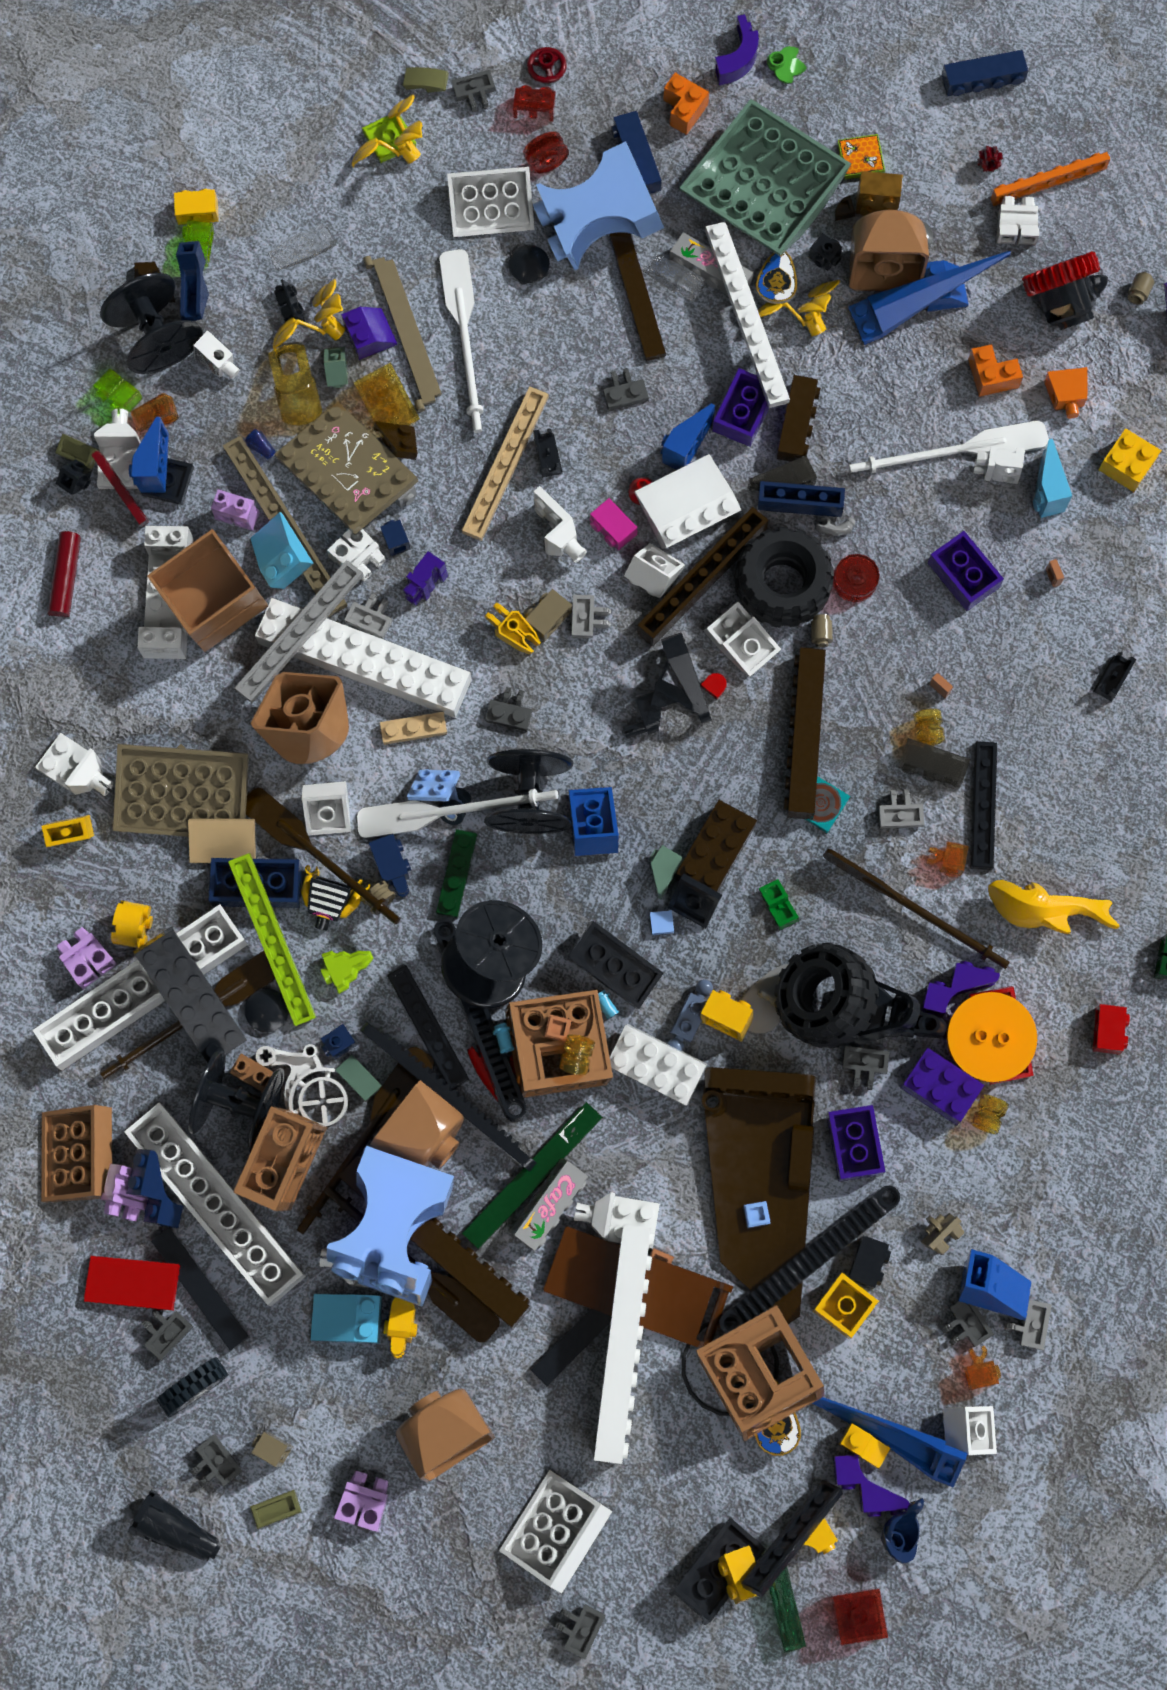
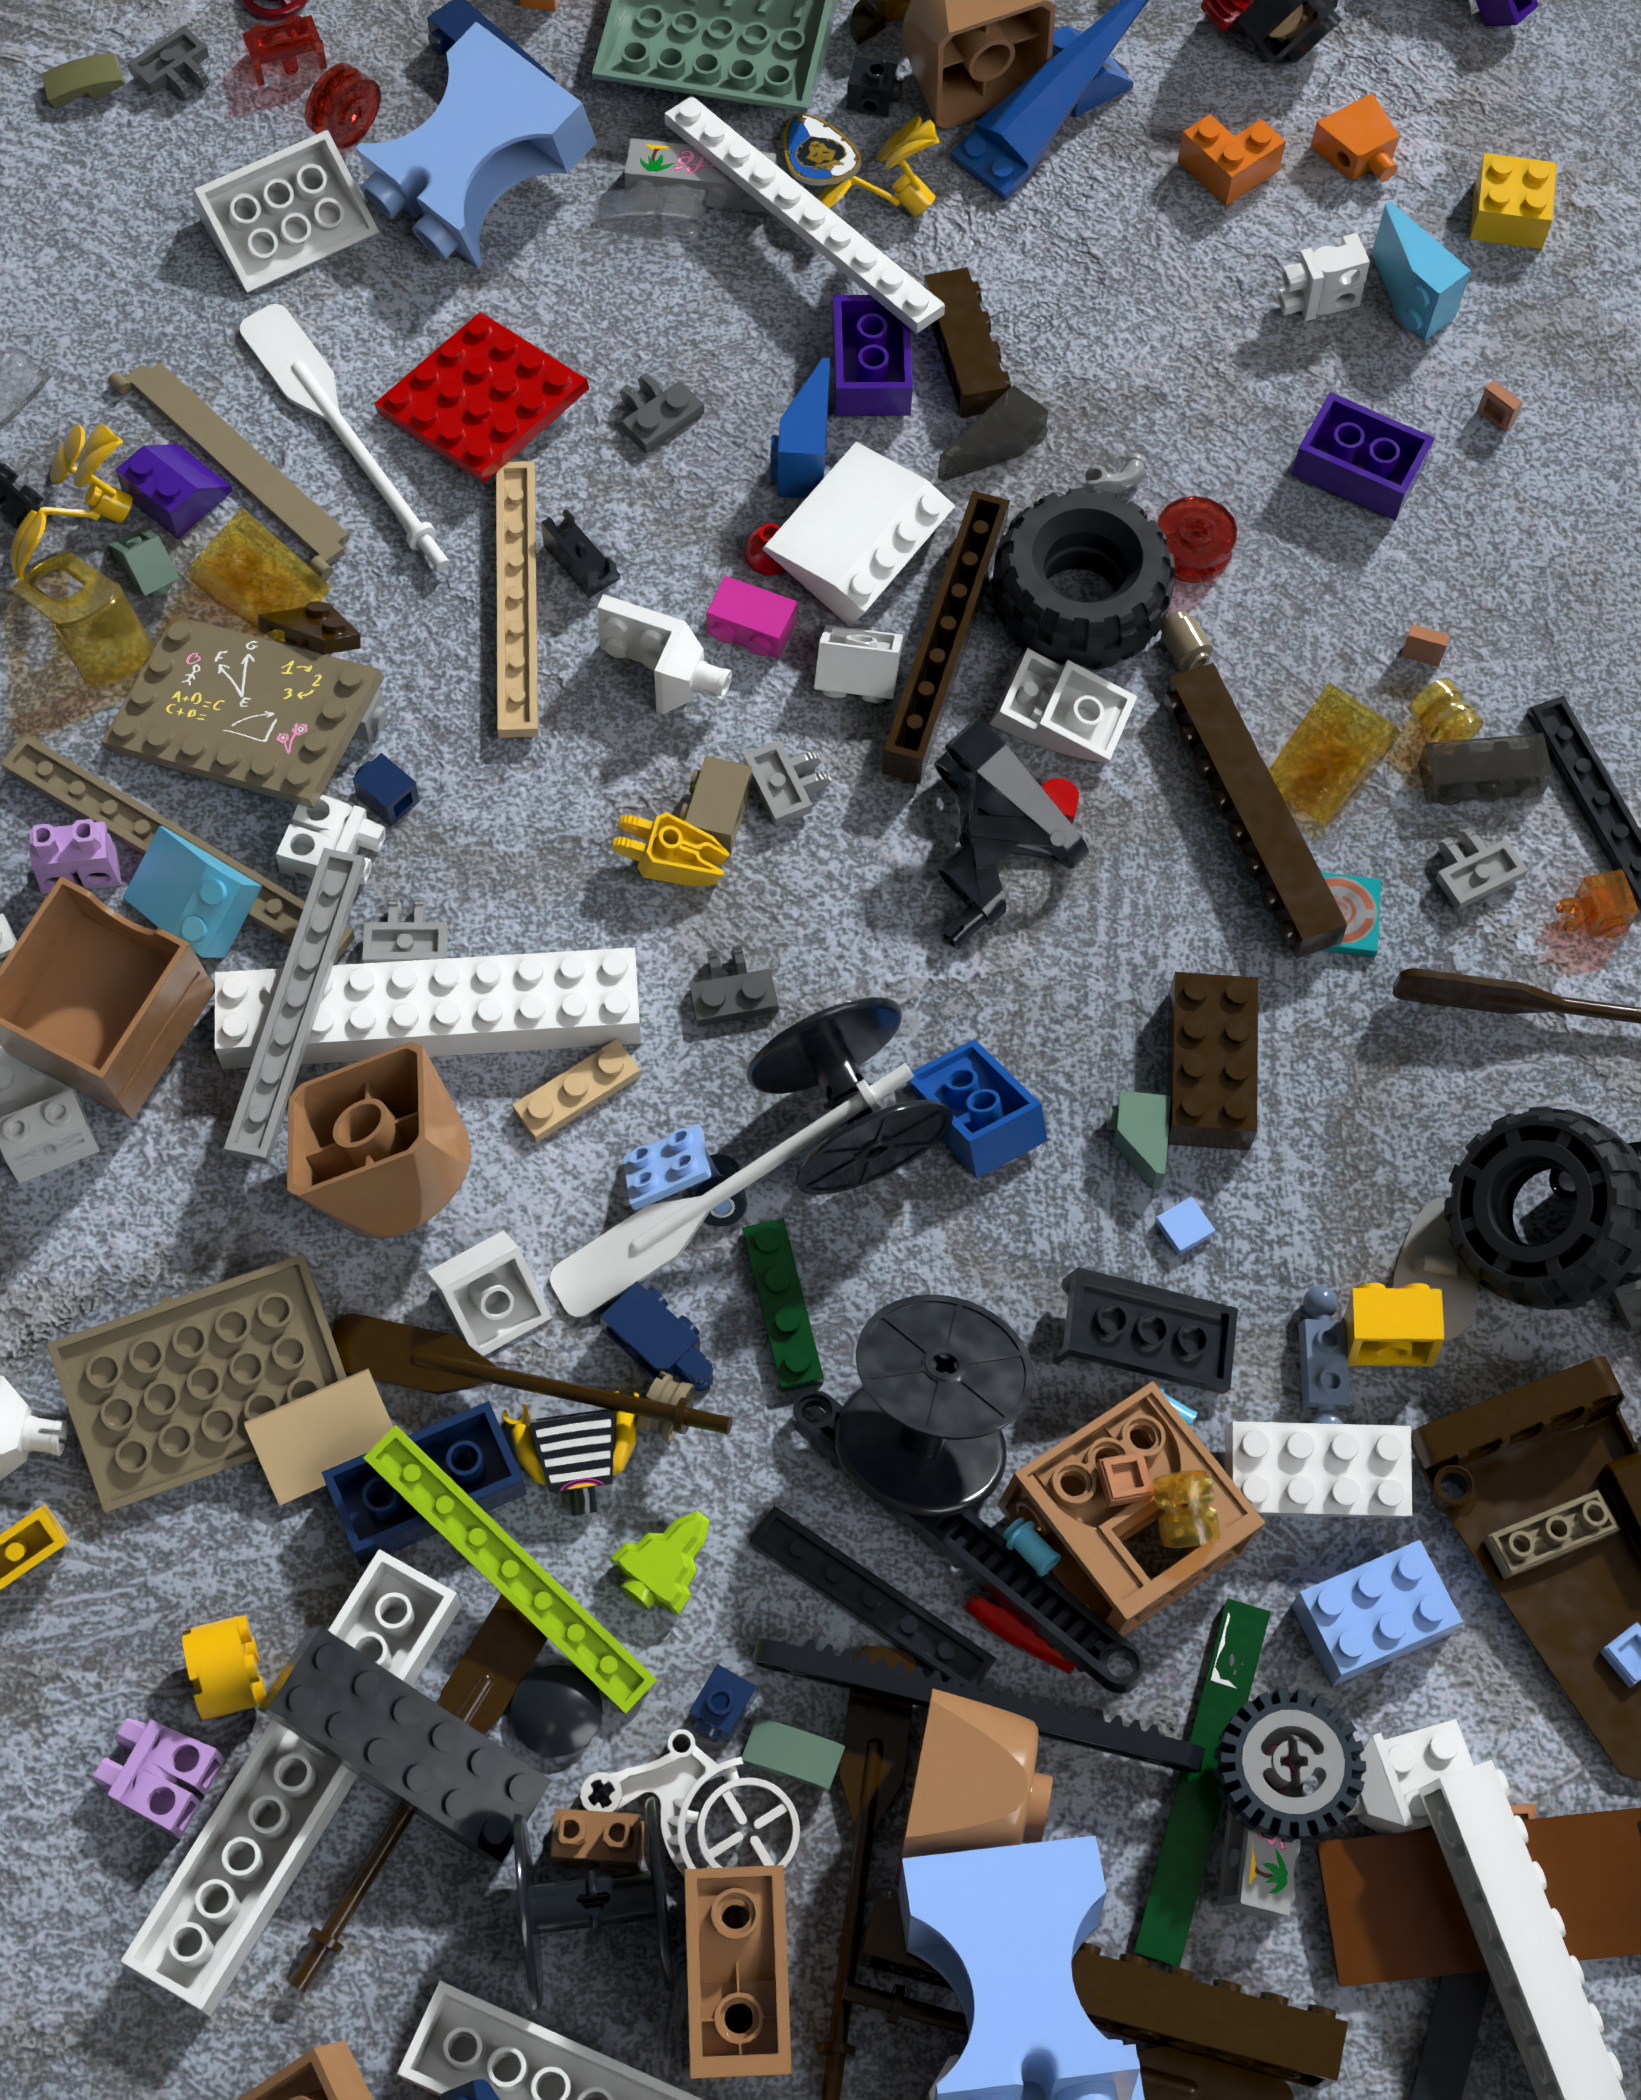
camera: 30 degrees left, 10 degrees down
clear blue cone [245,429,276,460] -> none
yellow plant [352,94,422,168] -> none
lime tile [362,115,417,163] -> none
dark purple hips [403,551,448,606] -> none
black dish [509,245,550,285] -> none
dark brown tile [609,232,666,361] -> none
black plate [667,874,722,929] -> none
dark blue brick [757,481,845,517] -> none
green slope [759,879,799,930] -> none
white piece [849,421,1049,473] -> none
none -> red plate [374,312,589,483]
none -> wheel [1214,1688,1366,1843]
none -> clear yellow slope [1269,682,1401,826]
none -> light blue brick [1291,1540,1463,1687]
none -> dark tan tile [1483,1490,1620,1580]

